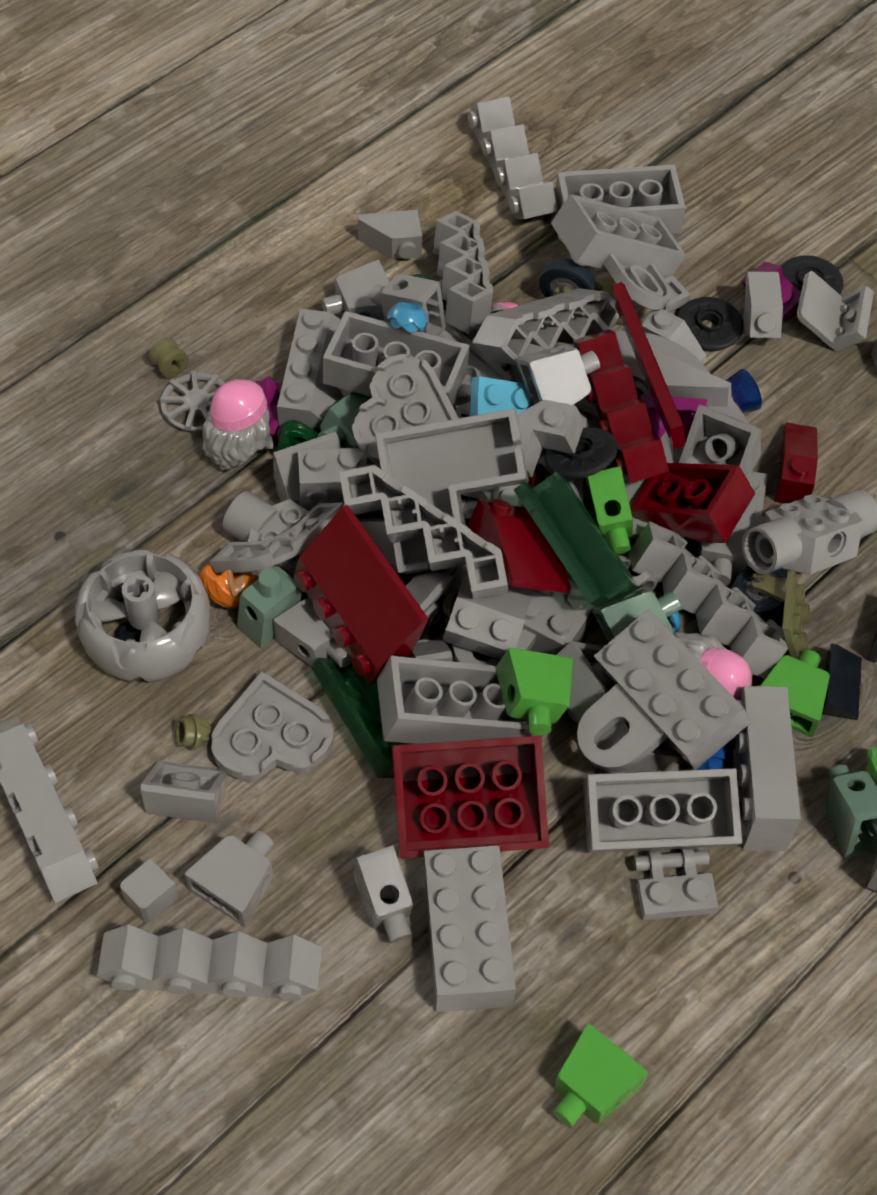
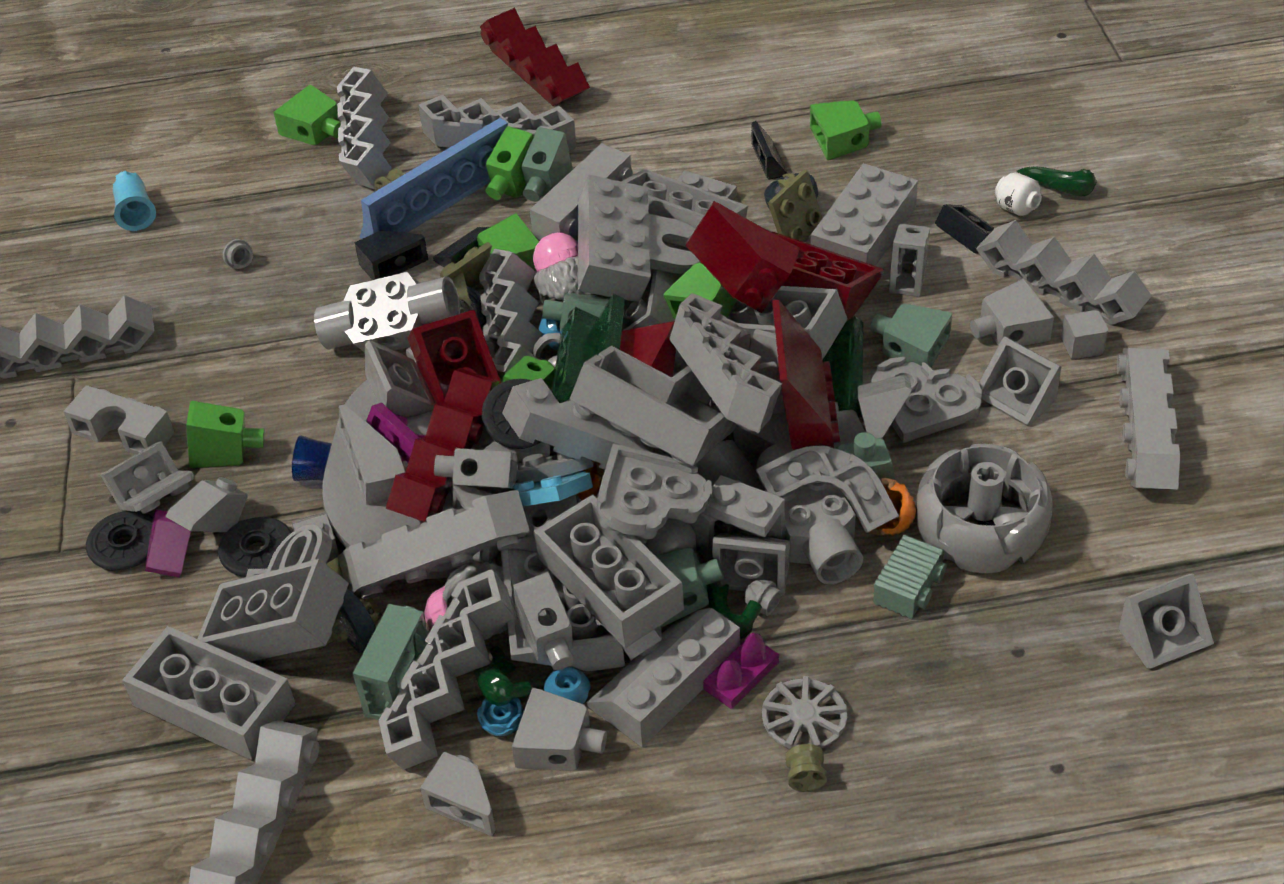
camera: 140 degrees left, 10 degrees down
olive plate [175,714,212,750] -> none
hair [202,379,273,471] -> none
dark azure plate [387,302,428,332] -> none
dark red tile [611,282,686,450] -> none
dark red slope [775,422,818,504] -> none
none -> bright green torso [186,401,265,468]
none -> sand green window [353,604,428,720]
none -> dark red slope [685,201,800,313]
none -> black slope [751,121,788,180]
none -> olive plate [764,170,823,242]
none -> light grey slope [858,375,912,439]
none -> sand green torso [870,304,953,368]
none -> sand green brick [873,535,947,619]
none -> black slope [935,204,994,254]
none -> white head [995,172,1042,216]
none -> dark green piece [1016,166,1097,197]

